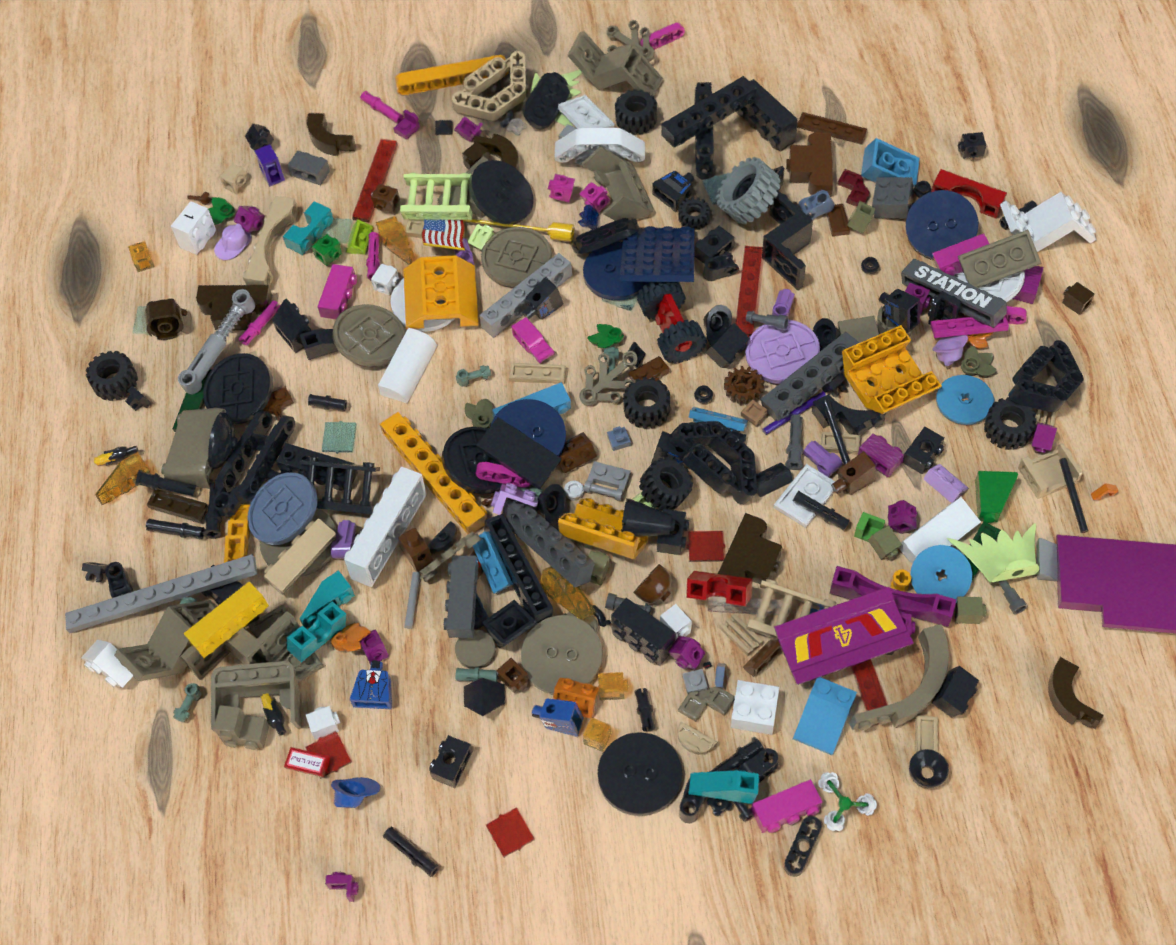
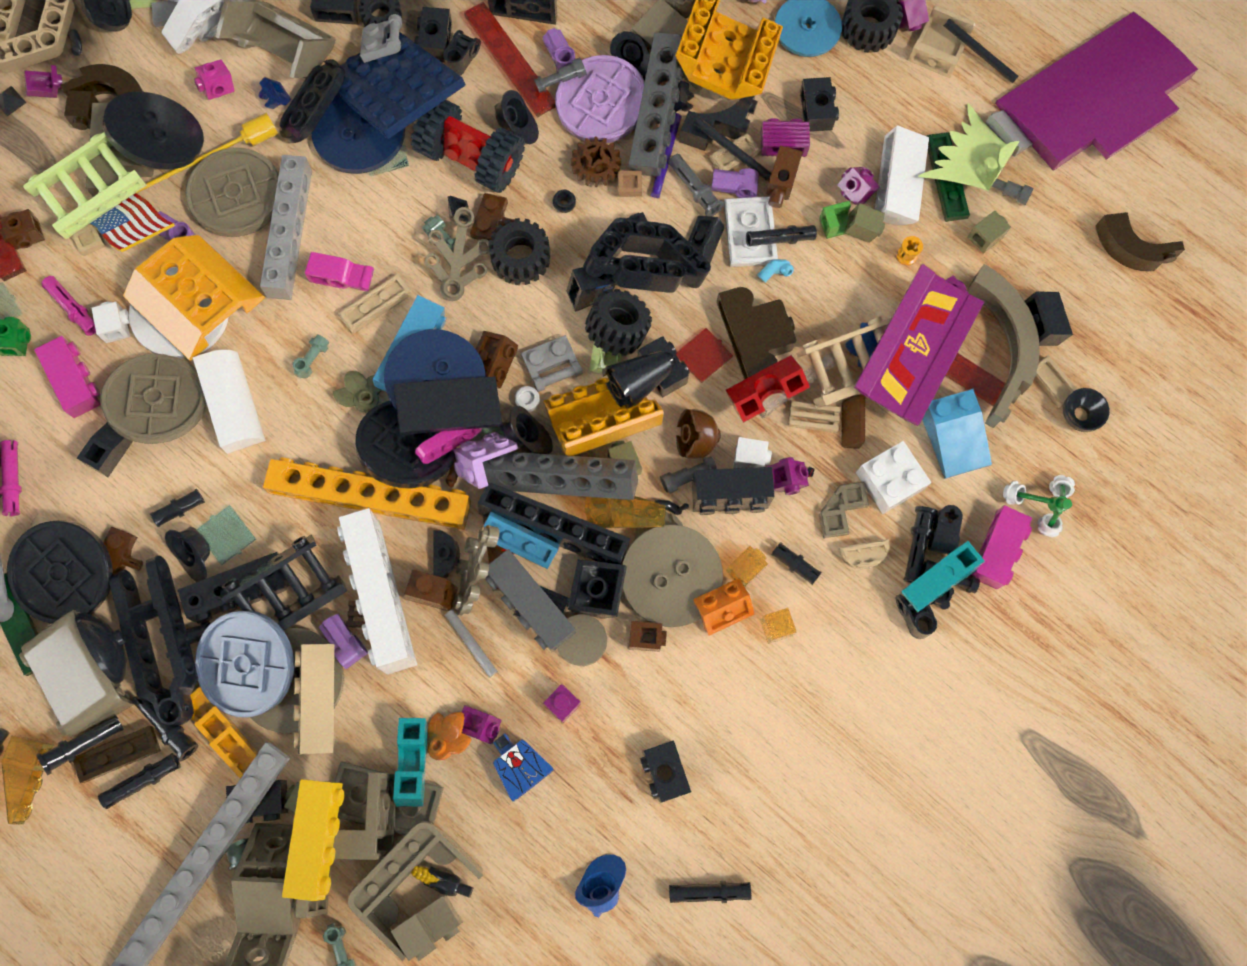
camera: 50 degrees left, 15 degrees up
black tile [82,562,108,583] -> none
black piece [105,562,134,598] -> none
black slope [272,298,312,353] -> none
tile [284,747,330,778] -> none
teal slope [299,570,355,628] -> none
clear red piece [305,731,352,779] -> none
white brick [306,706,340,740] -> none
lime slope [346,219,373,255] -> none
clear yellow slope [376,216,415,265] -> none
sand green pin [455,667,498,682] -> none
black slope [464,678,505,717] -> none
yellowish green bracket [468,224,494,250] -> none
clear red piece [486,807,535,858] -> none
clear plate [507,118,527,135] -> none
black torso [522,277,564,320] -> none
blue torso [532,698,584,737] -> none
dark pink brick [580,182,611,213] -> none
green plate [587,324,624,348] -> none
black plate [597,732,682,816] -> none
sand blue tile [607,426,631,451] -> none
light grey plate [682,669,708,695] -> none
dark azure plate [688,407,748,431] -> none
black brick [705,323,750,368] -> none
sand blue tile [715,663,725,687] -> none
black beam [784,816,822,877] -> none
magenta arch [830,566,957,627] -> none
dark azure piece [910,545,972,599] -> none
lavender slope [924,464,968,503] -> none
green slope [975,471,1018,523] -> none
orange tile [1090,483,1119,500] -> none
none -> black piece [165,527,210,582]
none -> light grey plate [360,14,402,63]
none -> magenta brick [543,684,581,723]
none -> medium azure arm [757,259,794,283]

